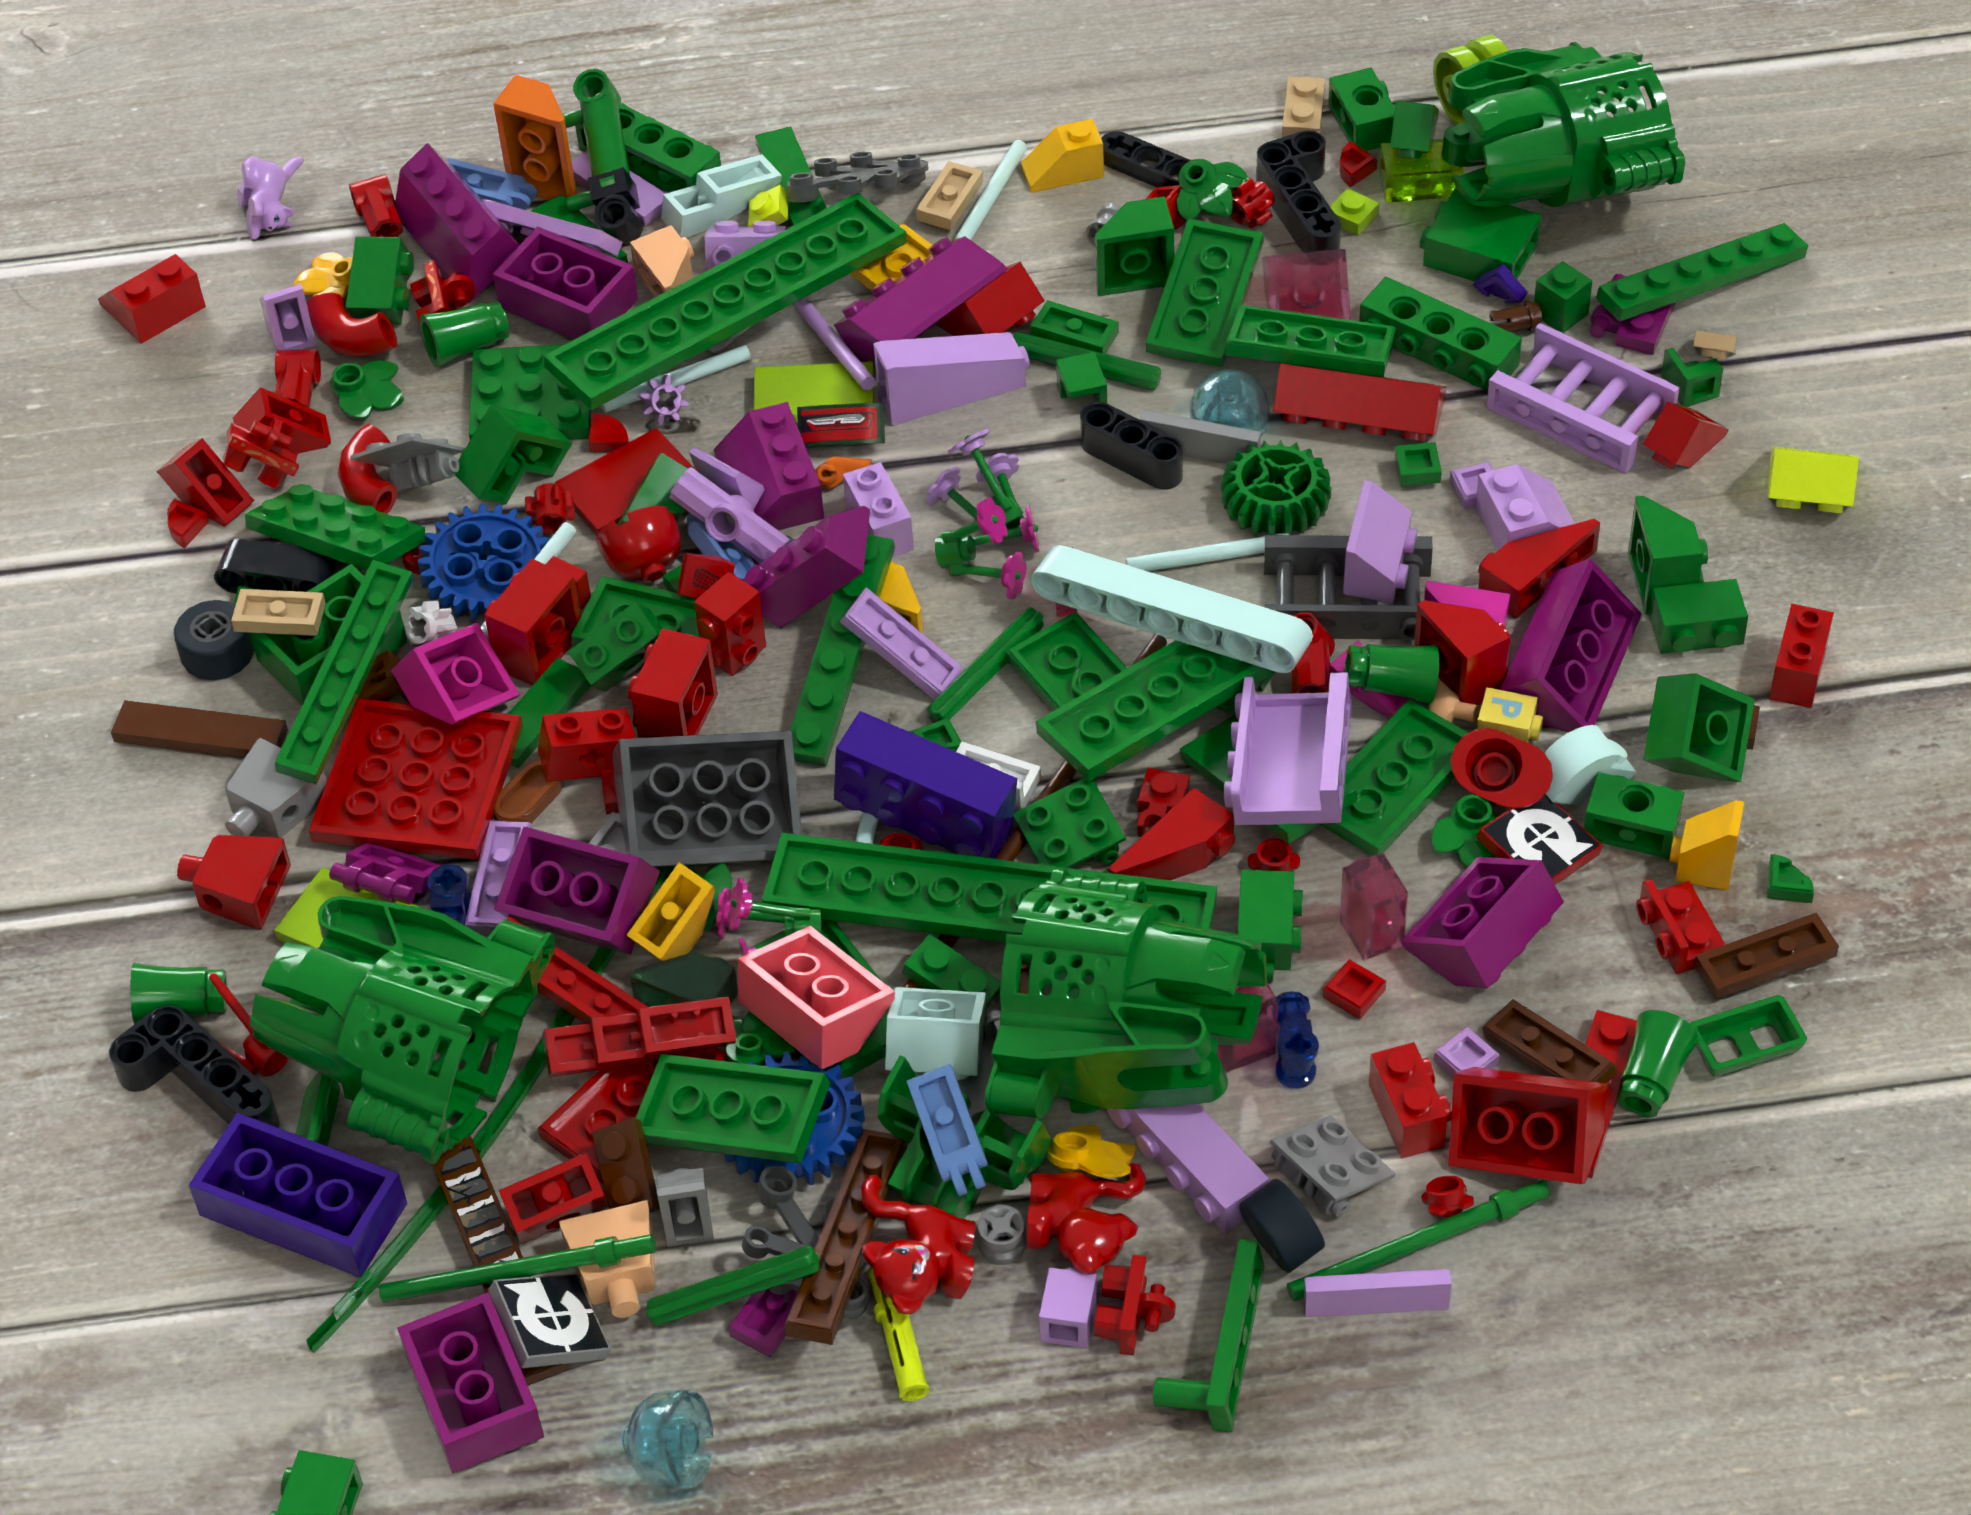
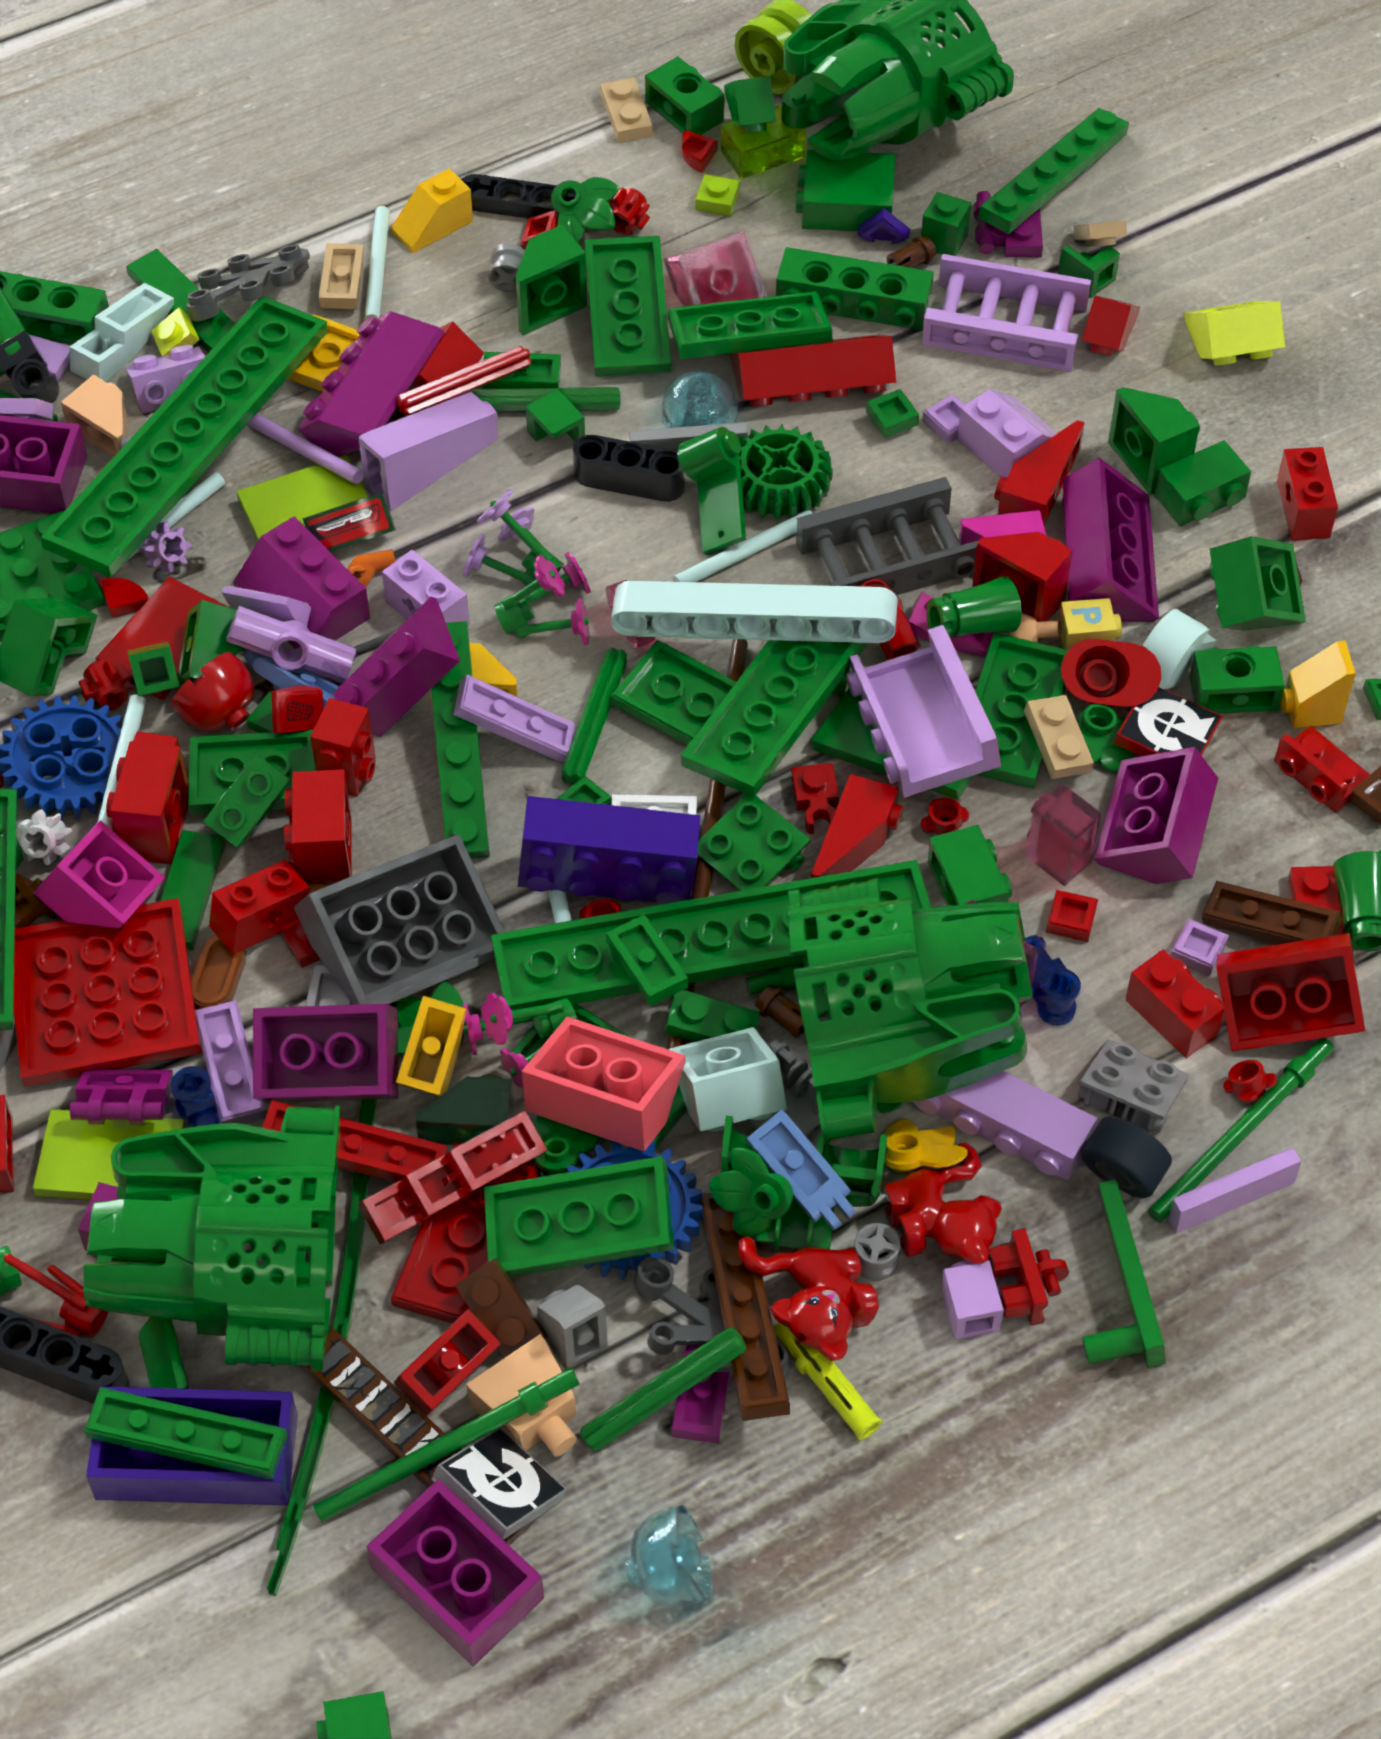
camera: 25 degrees left, 5 degrees up
black beam [1256,130,1341,266] -> none
lavender slope [1343,480,1418,604] -> none
none -> green tile [84,1387,288,1480]
none -> green brick [127,641,180,696]
none -> axle [396,346,532,416]
none -> green plate [606,914,688,1006]
none -> green door [678,426,746,555]
none -> green plate [708,1147,793,1237]
none -> tan plate [1024,695,1094,779]

